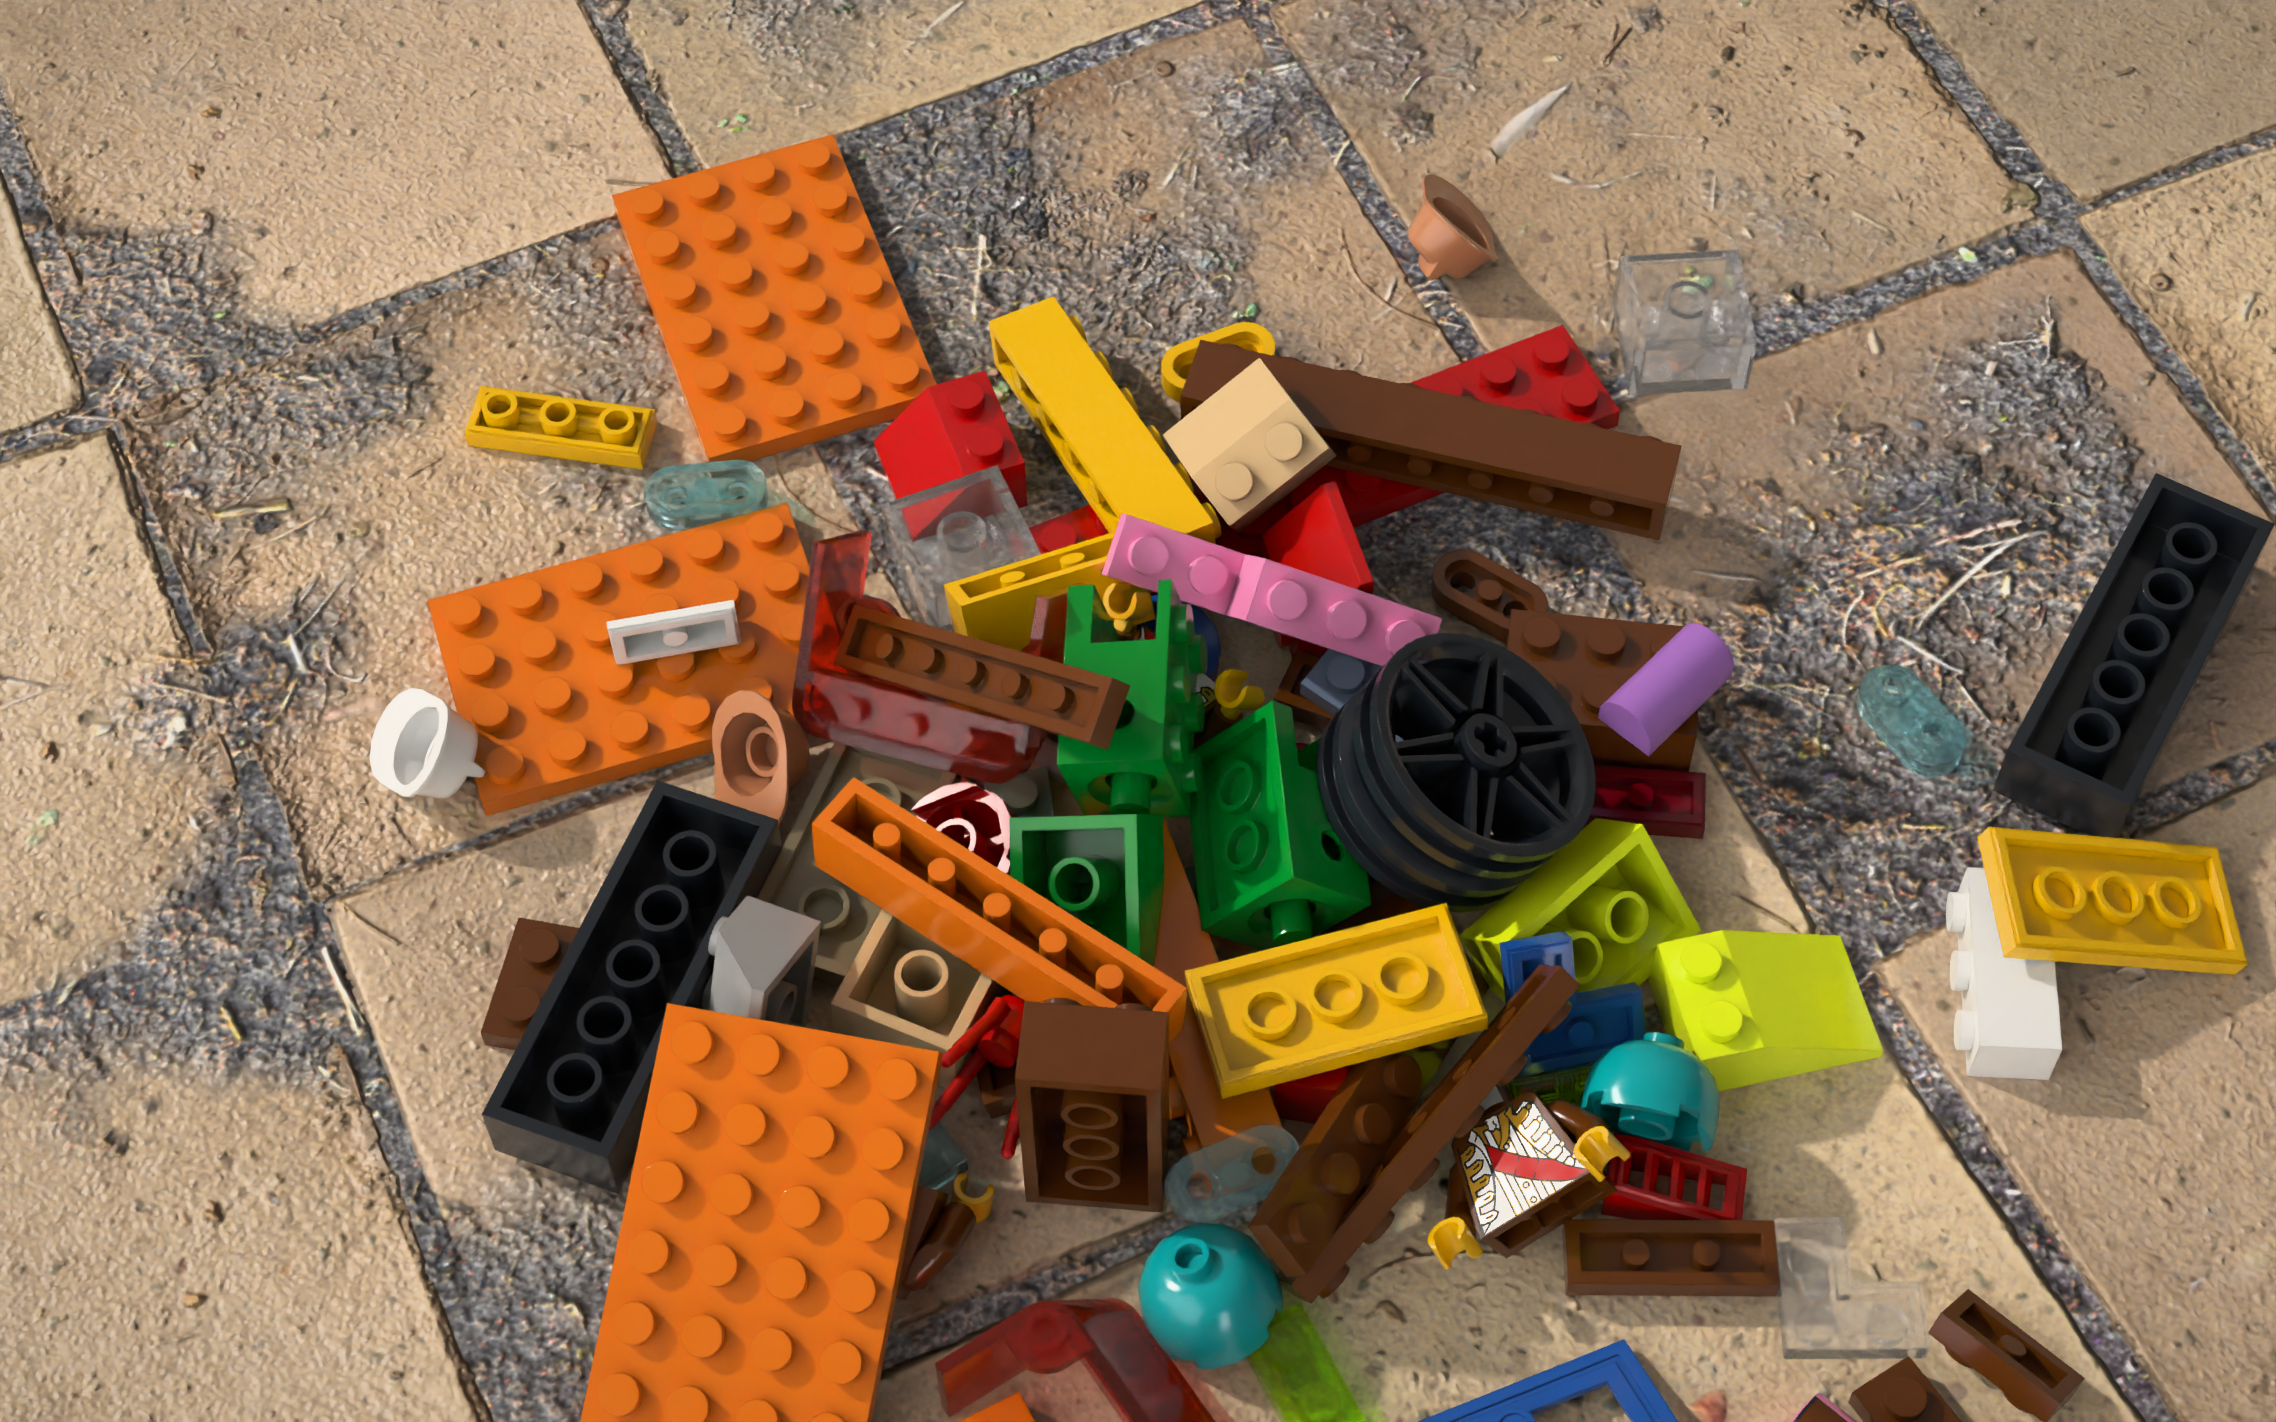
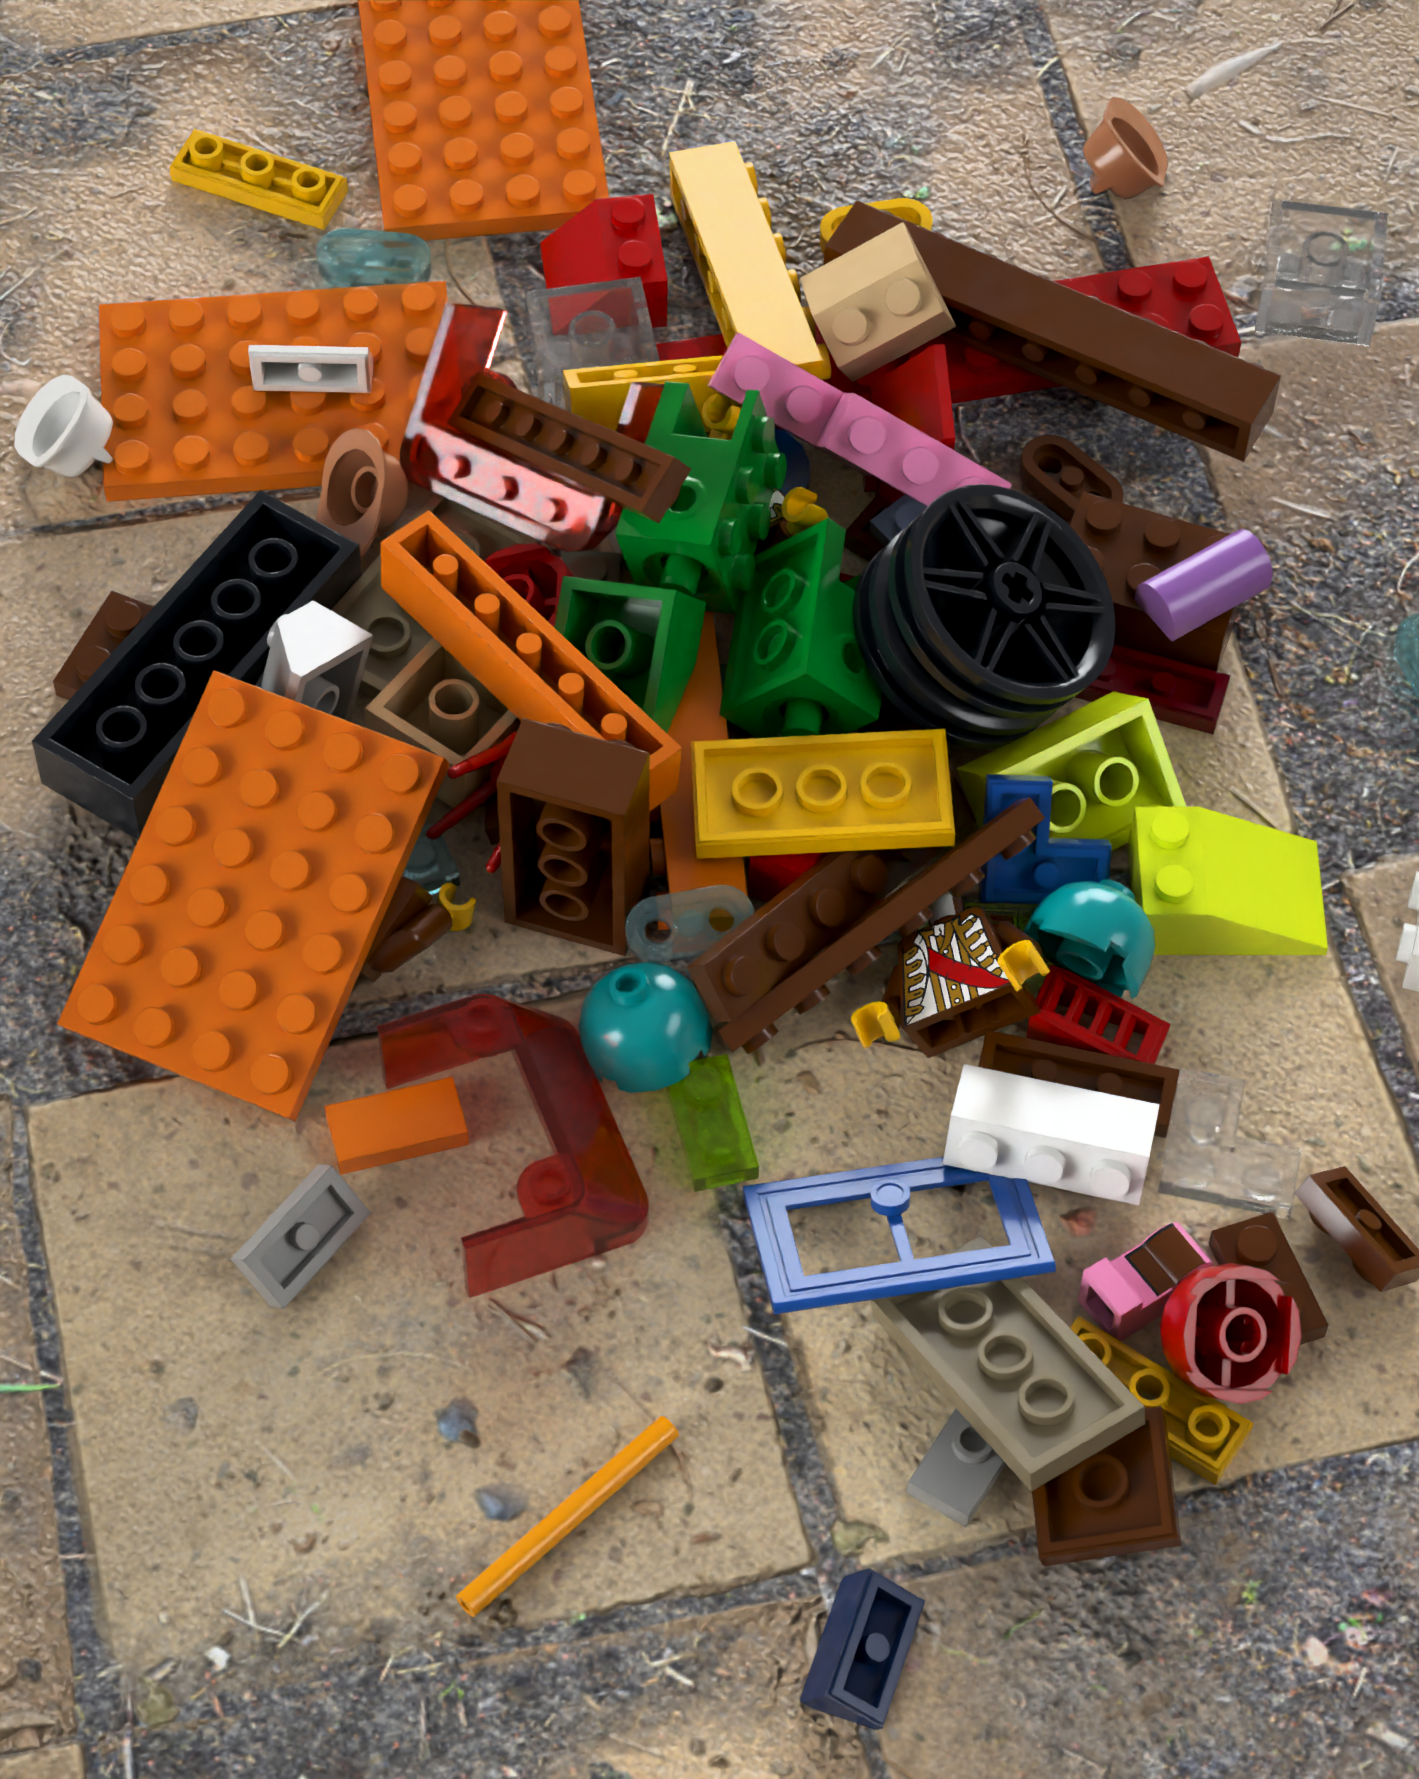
camera: 10 degrees right, 0 degrees up
none -> white brick [943,1064,1159,1205]

